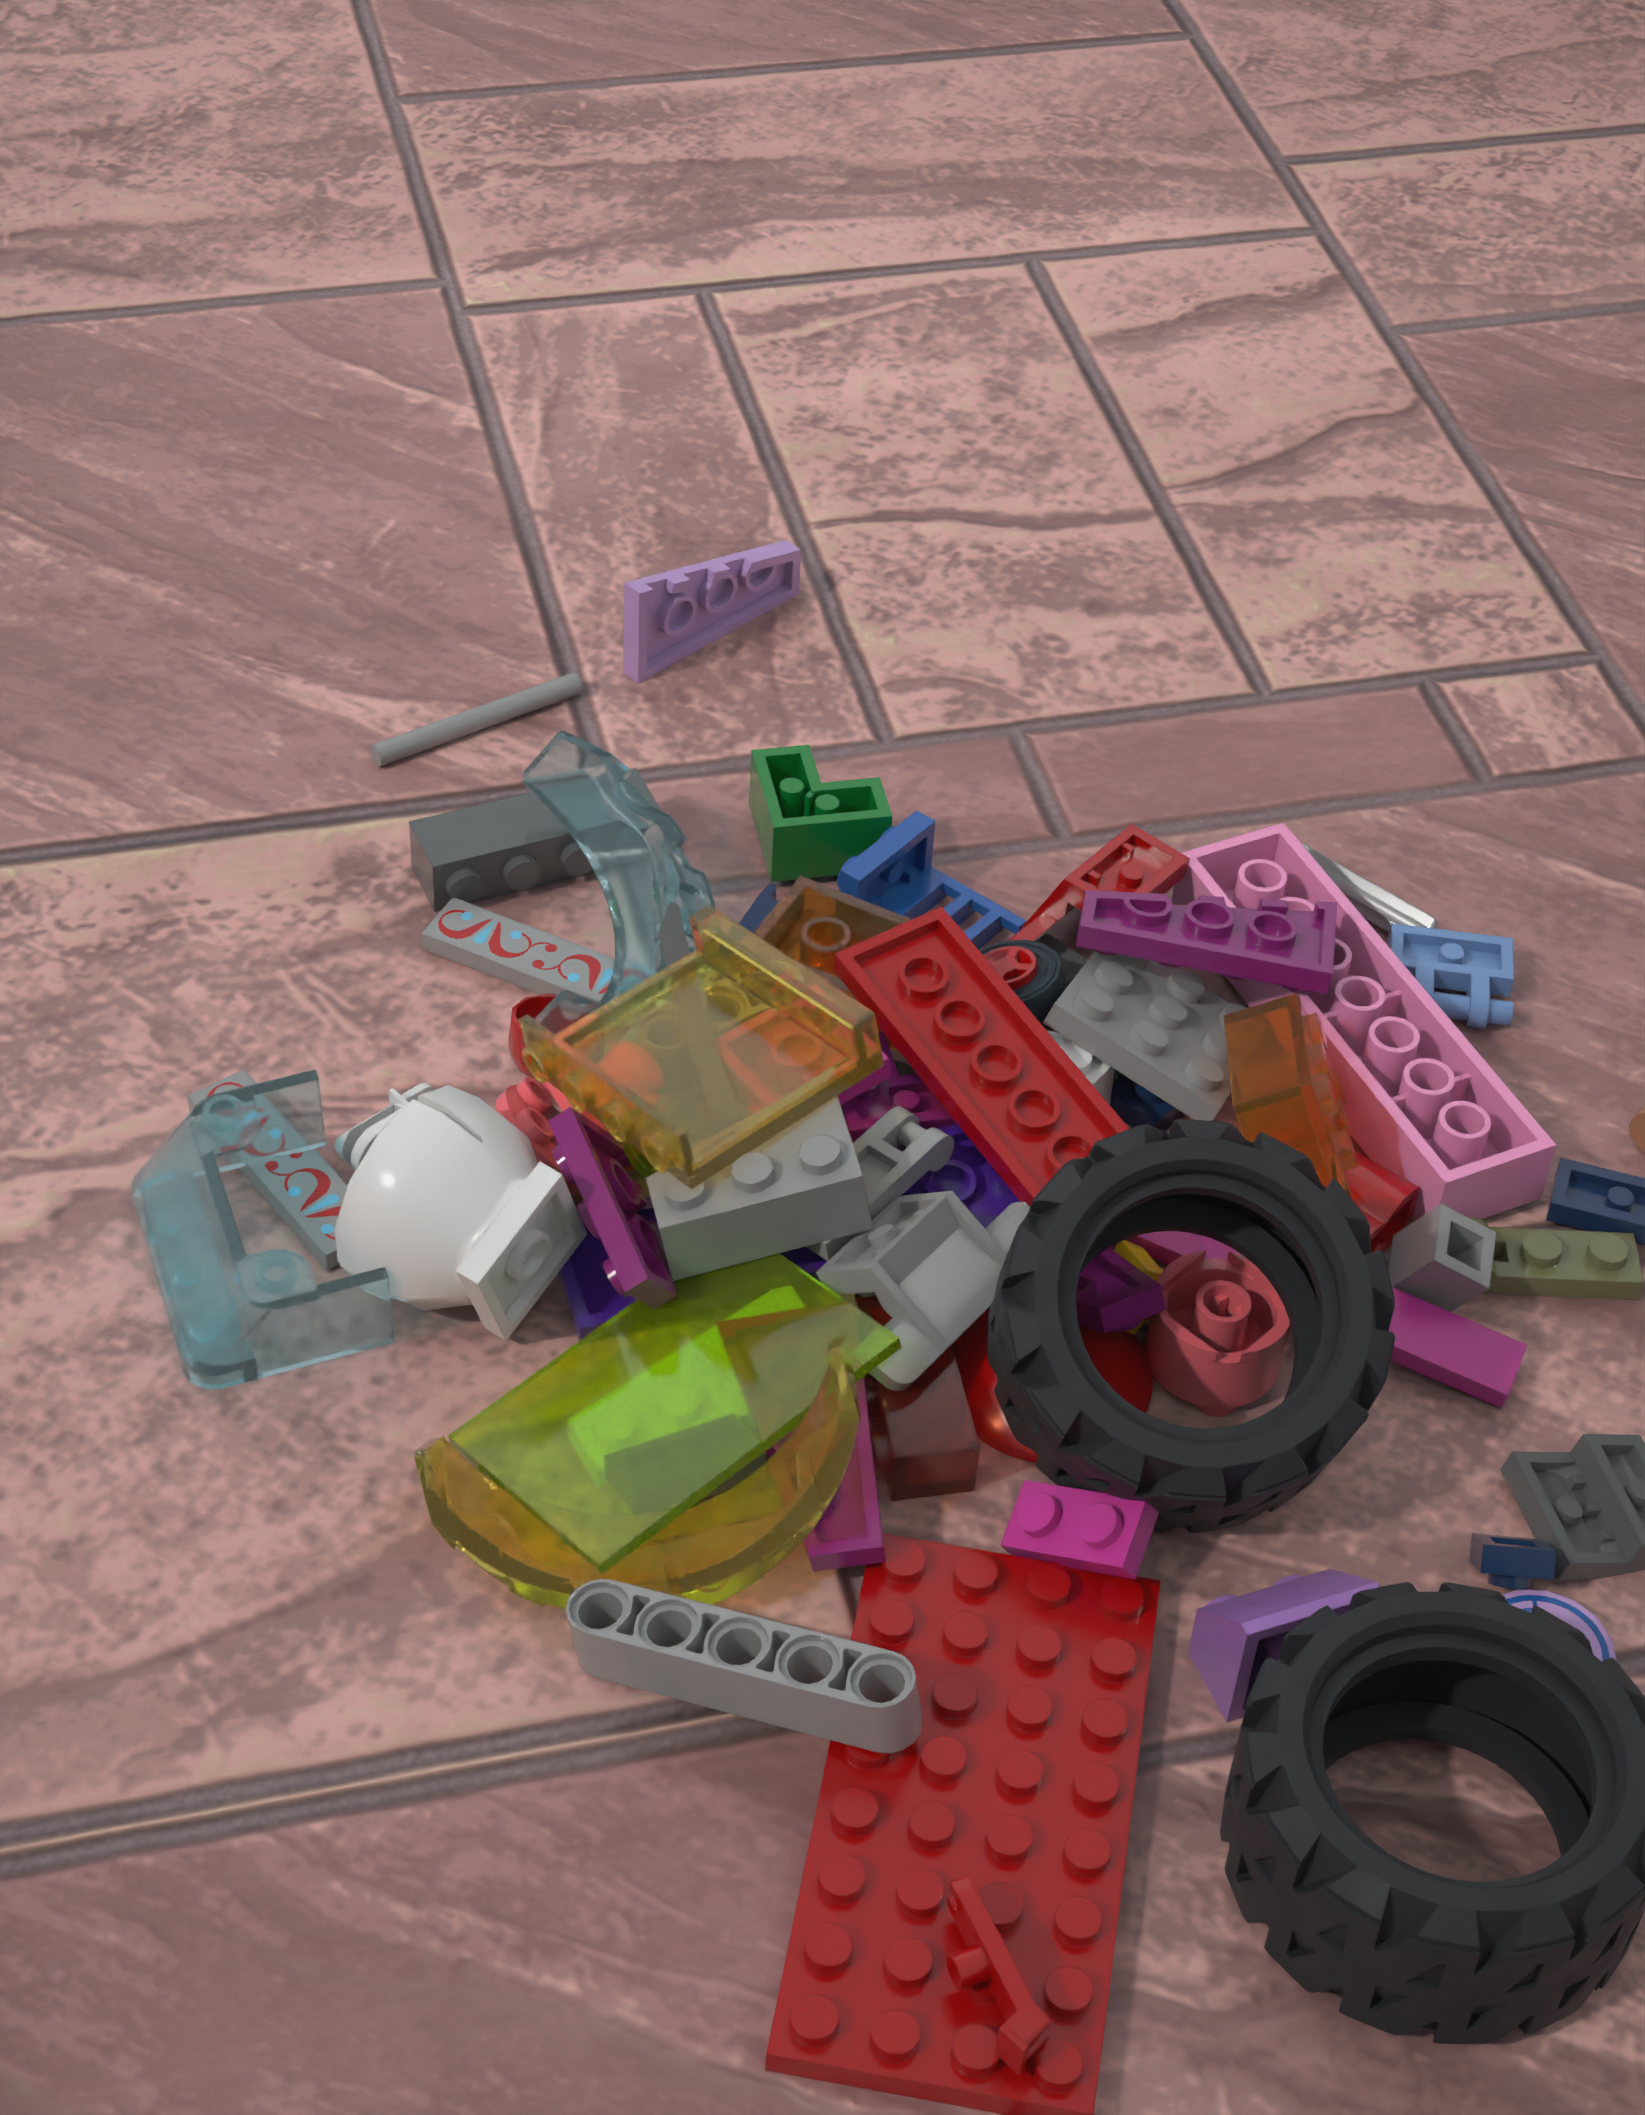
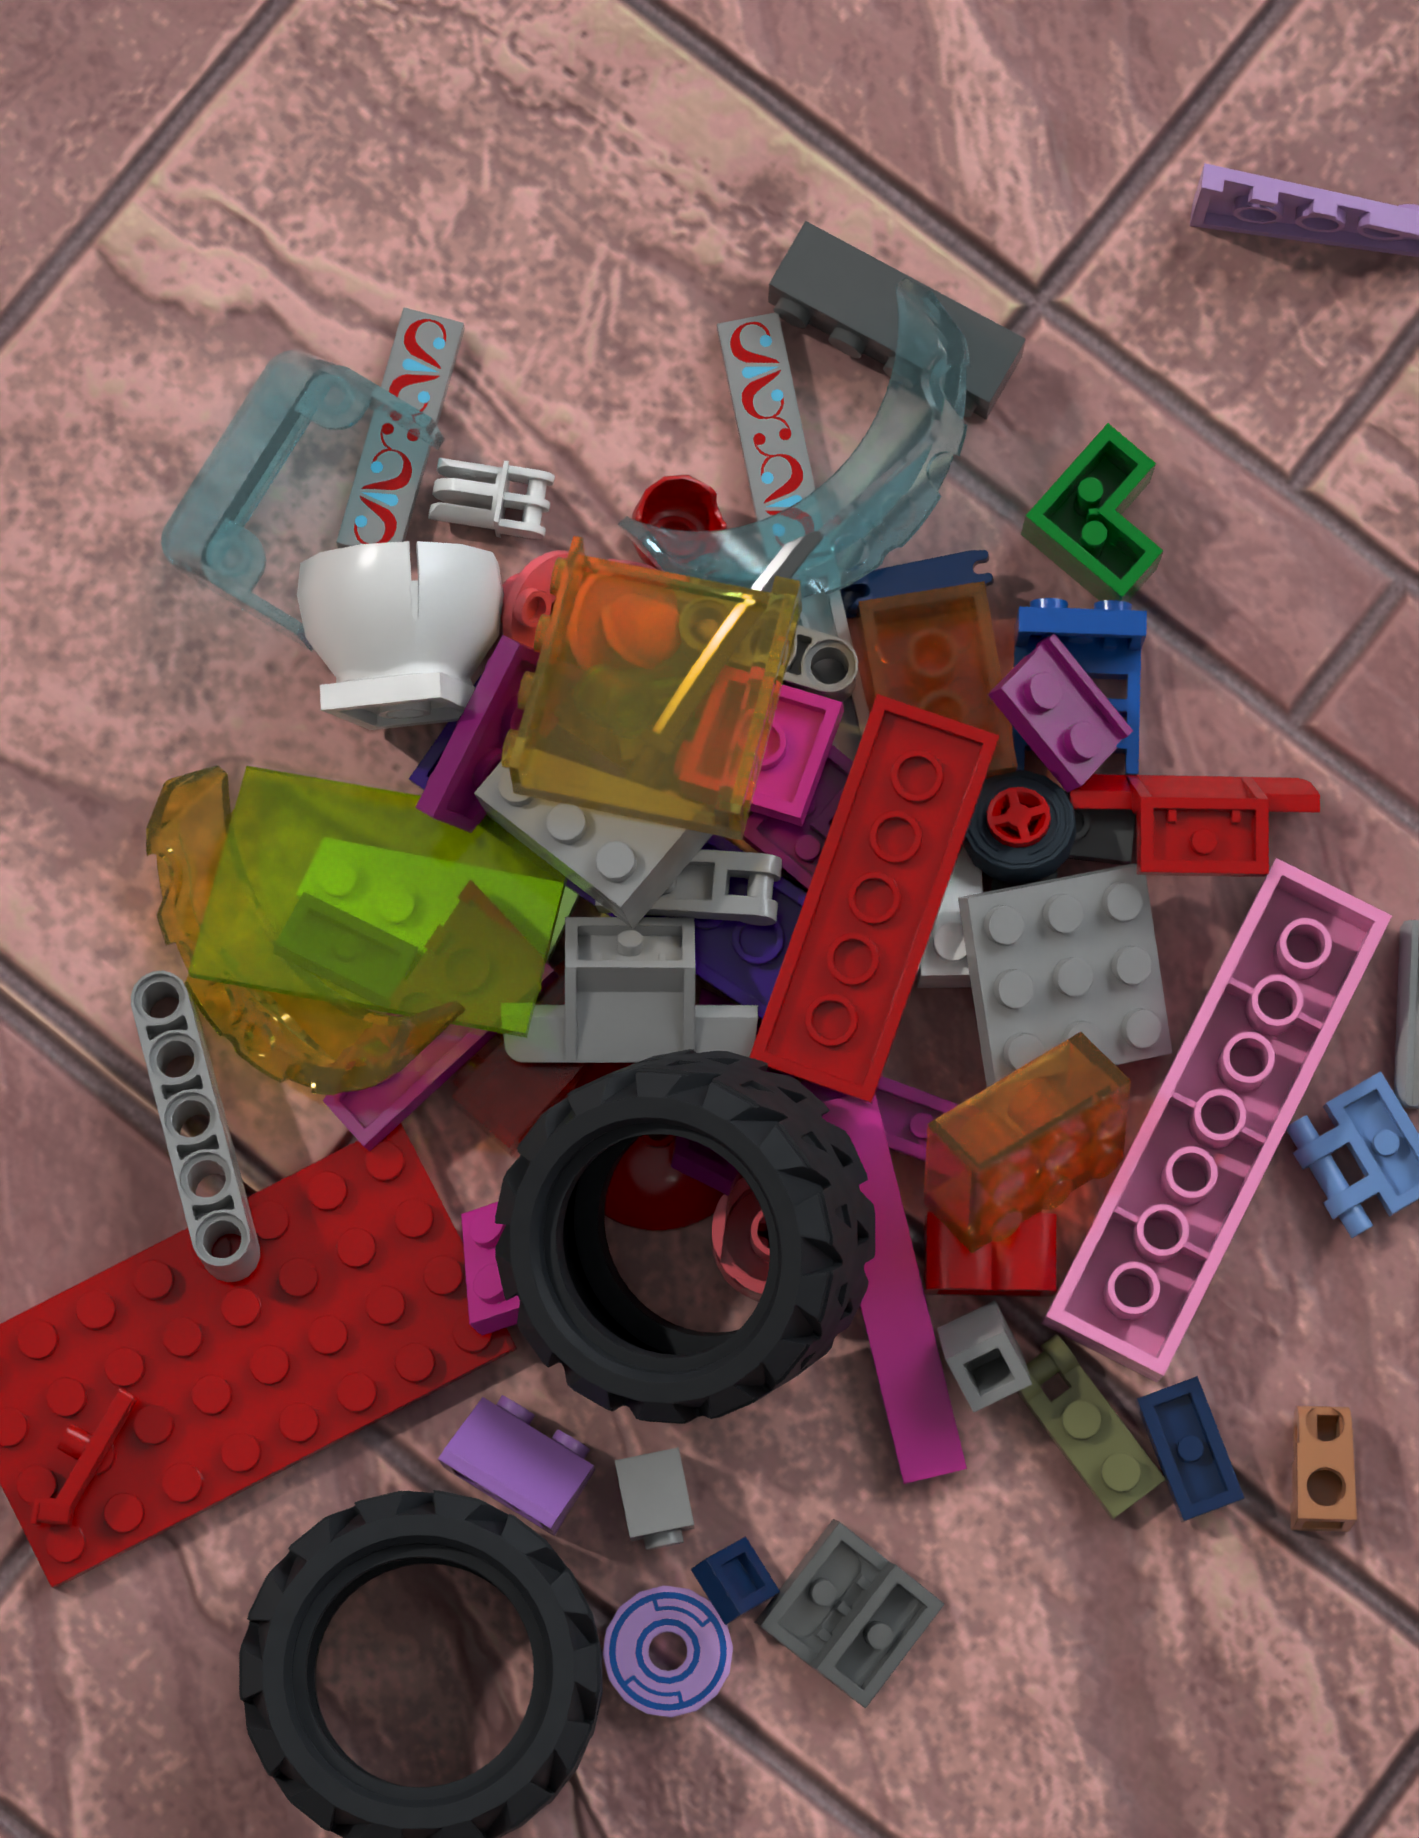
camera: 55 degrees right, 35 degrees up
light grey bar [370,672,583,767] -> none
magenta wing [1076,890,1337,994] -> none
none -> light grey brick [615,1447,694,1550]
none -> magenta plate [988,633,1133,792]

